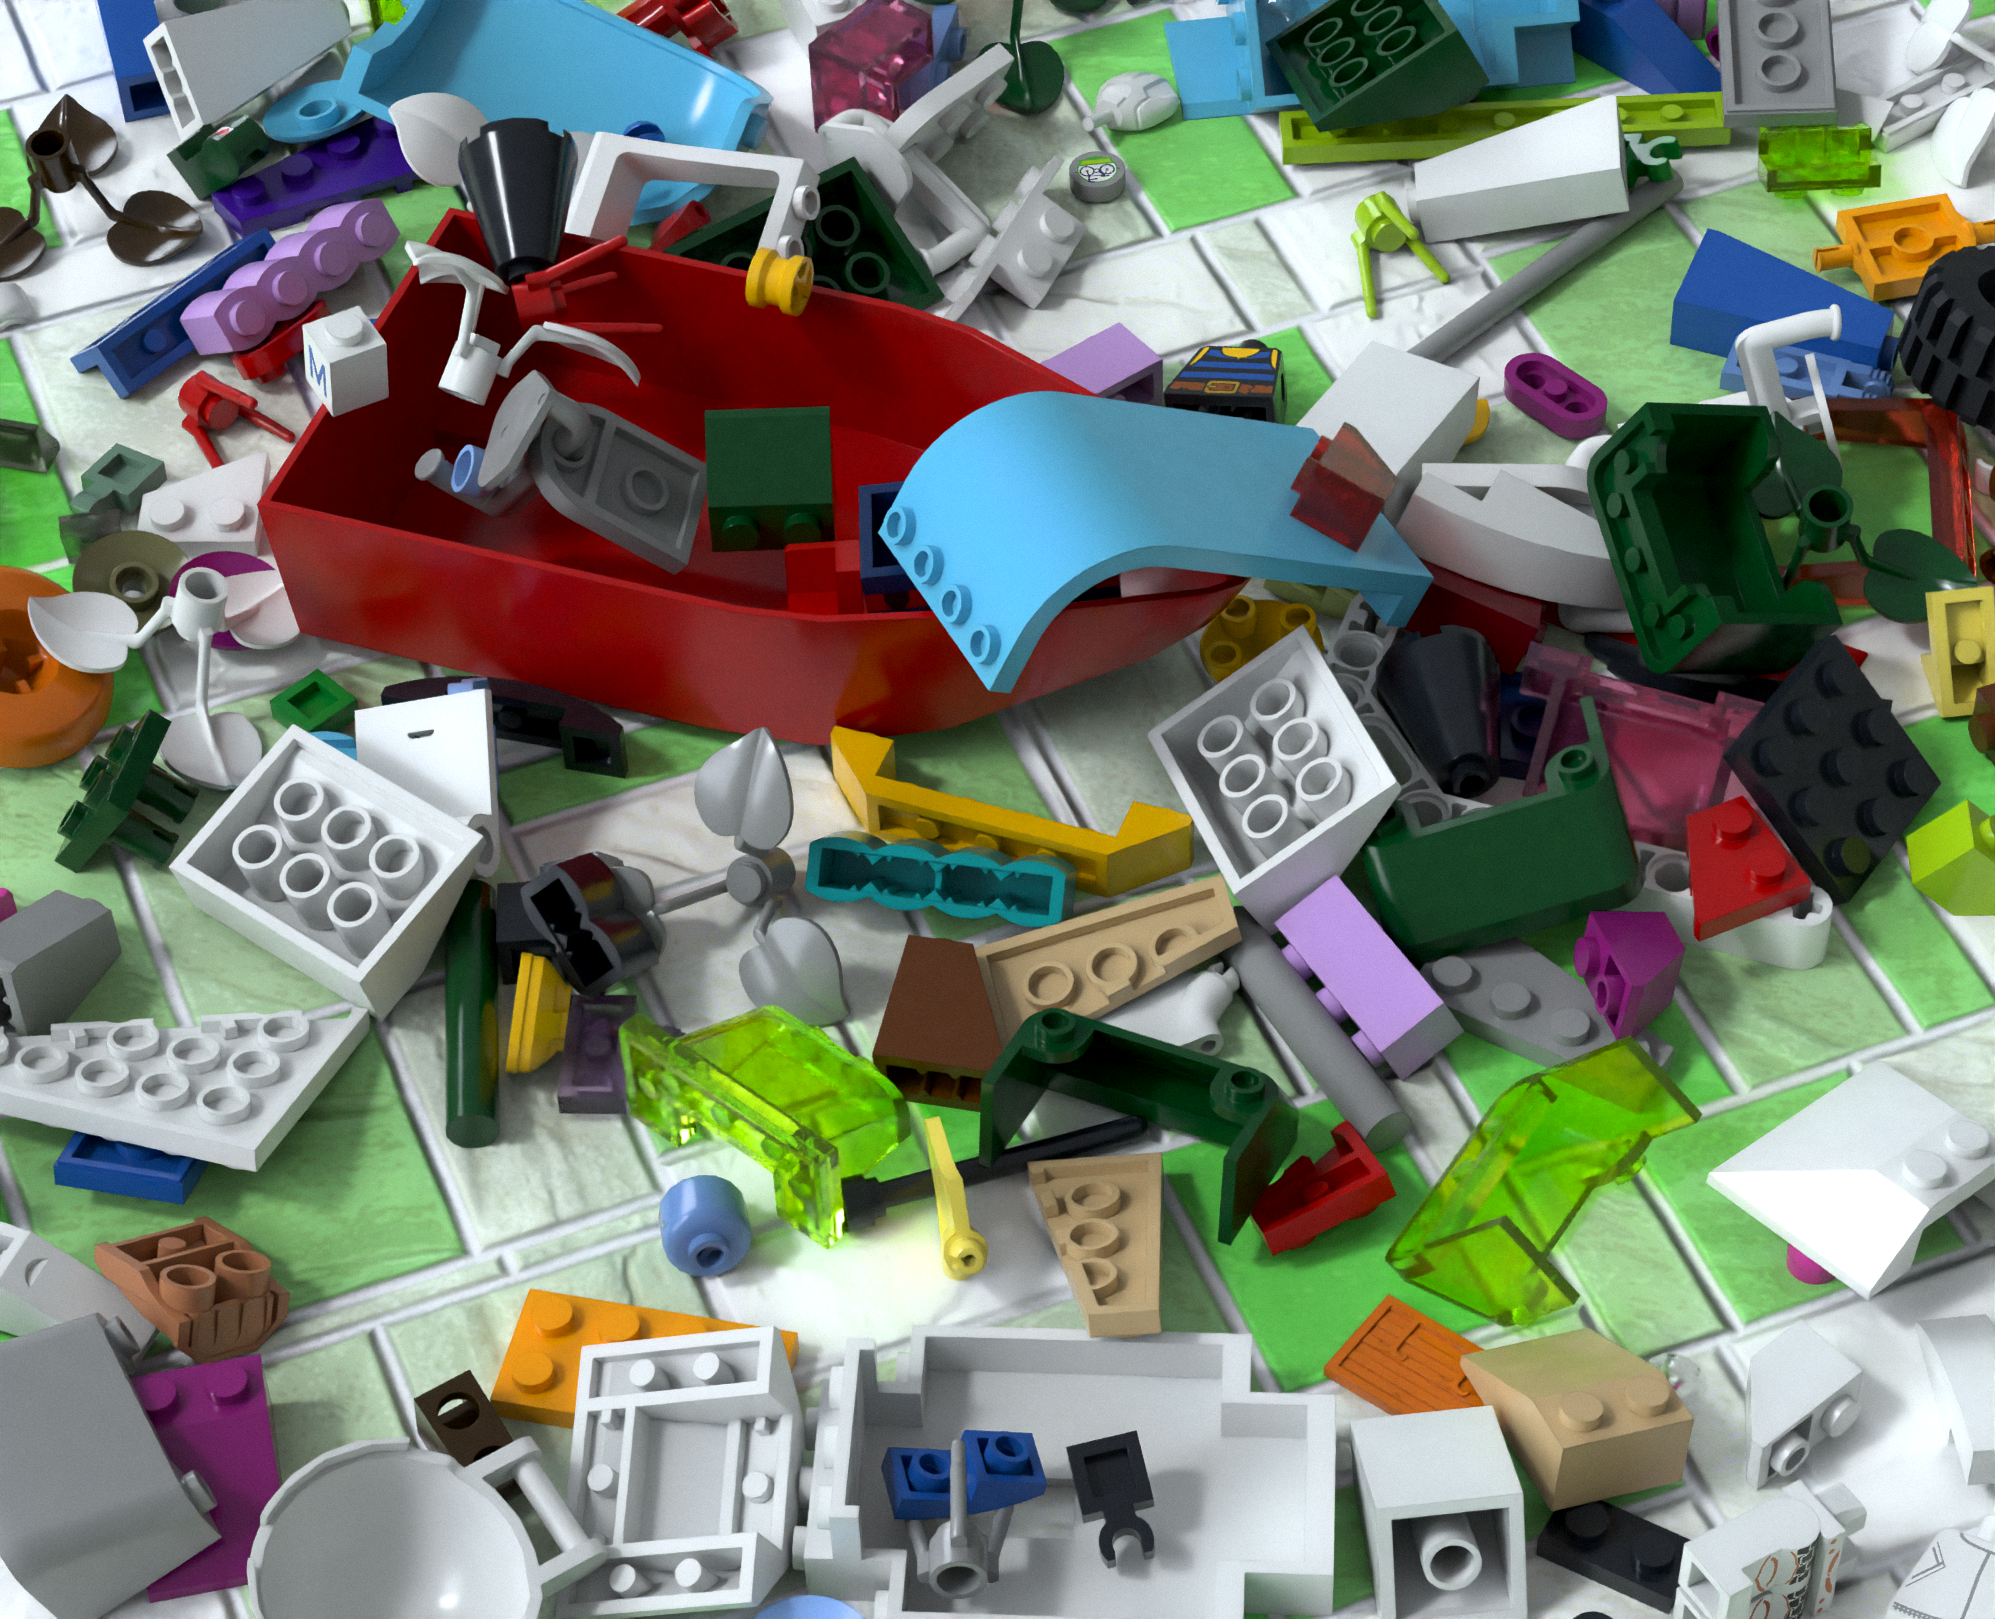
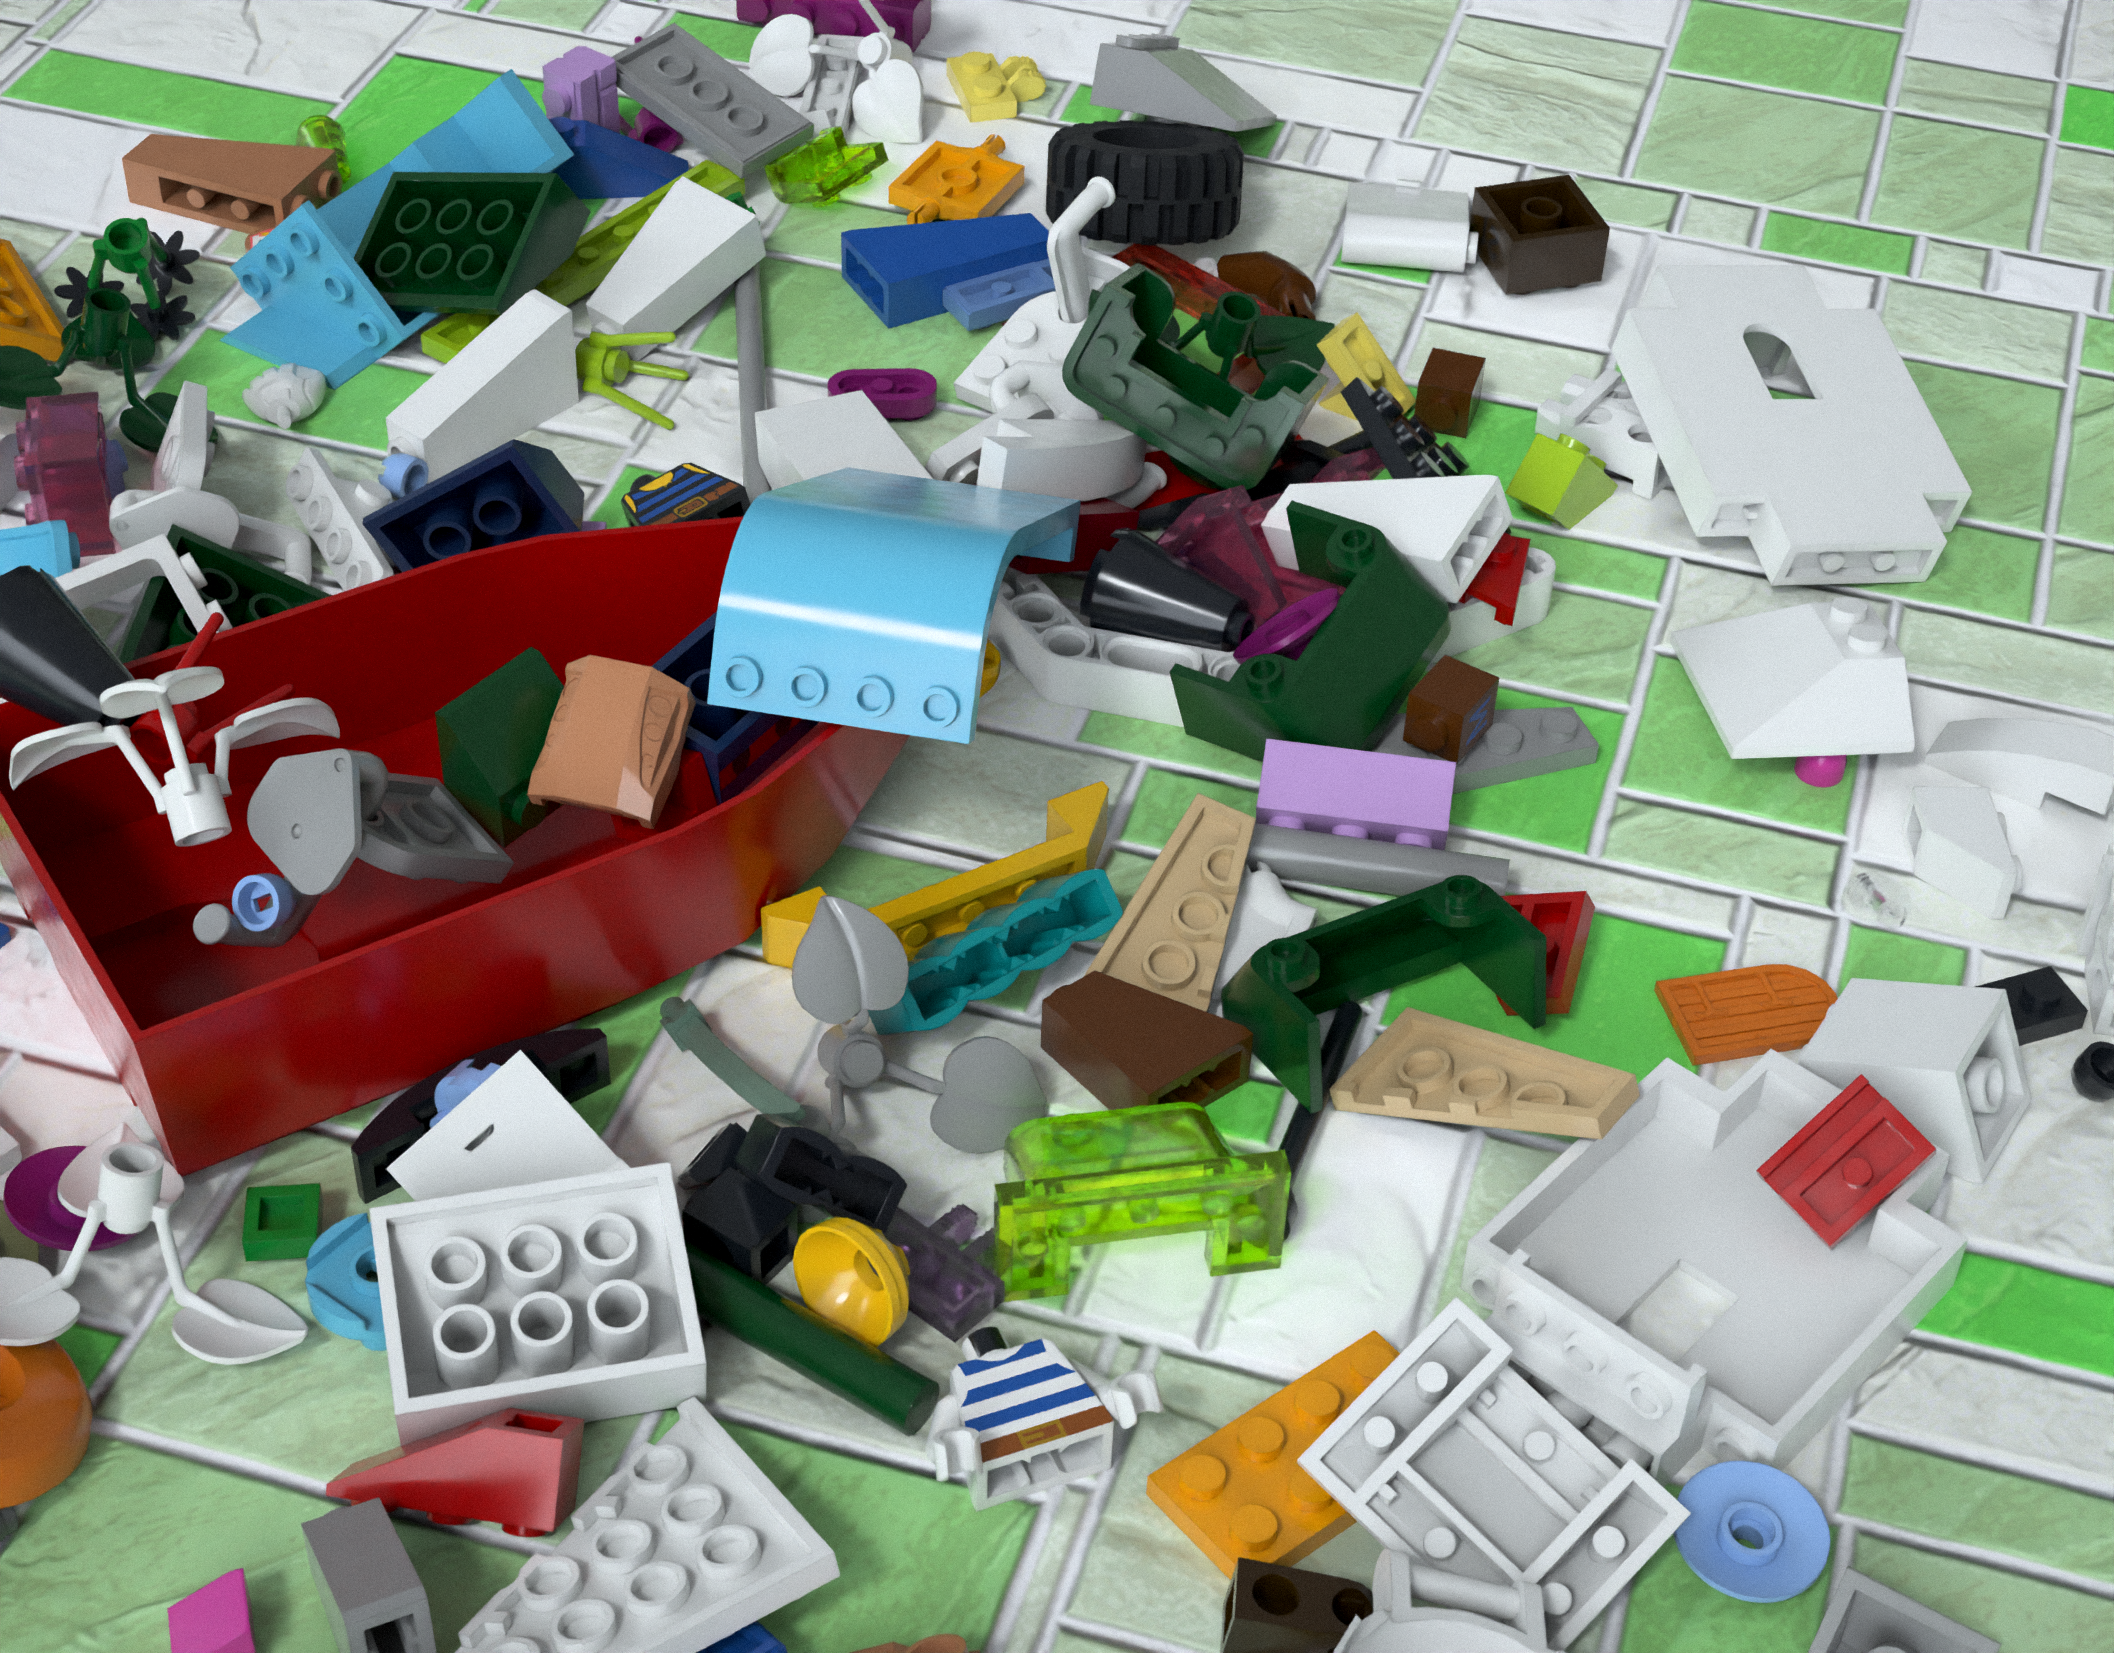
camera: 55 degrees left, 5 degrees down
dark green plate [54,709,200,873] -> none
white brick [303,305,389,417] -> none
medium blue head [658,1175,752,1277] -> none
yellow wheel [745,247,814,317] -> none
blue slope [881,1430,1047,1520] -> none
light grey plant [904,1439,1014,1599] -> none
light yellow arm [924,1116,988,1281] -> none
black plate [1066,1430,1155,1569] -> none
light grey tile [1069,151,1126,203] -> none
white slope [1147,624,1402,936] -> none
clear red slope [1290,422,1398,552] -> none
clear neon green windscreen [1385,1035,1702,1327] -> none
tan slope [1460,1328,1694,1512] -> none
magenta slope [1574,911,1686,1042] -> none
none -> red slope [325,1407,585,1537]
none -> dark blue slope [362,439,585,572]
none -> light blue hinge [378,453,428,499]
none -> white slope [386,289,579,485]
none -> nougat slope [527,655,696,829]
none -> sand green sword [659,997,806,1121]
none -> torso [925,1326,1164,1512]
none -> magenta dish [1233,588,1341,664]
none -> white slope [1261,475,1513,603]
none -> reddish brown brick [1403,655,1500,764]
none -> red plate [1756,1074,1936,1250]

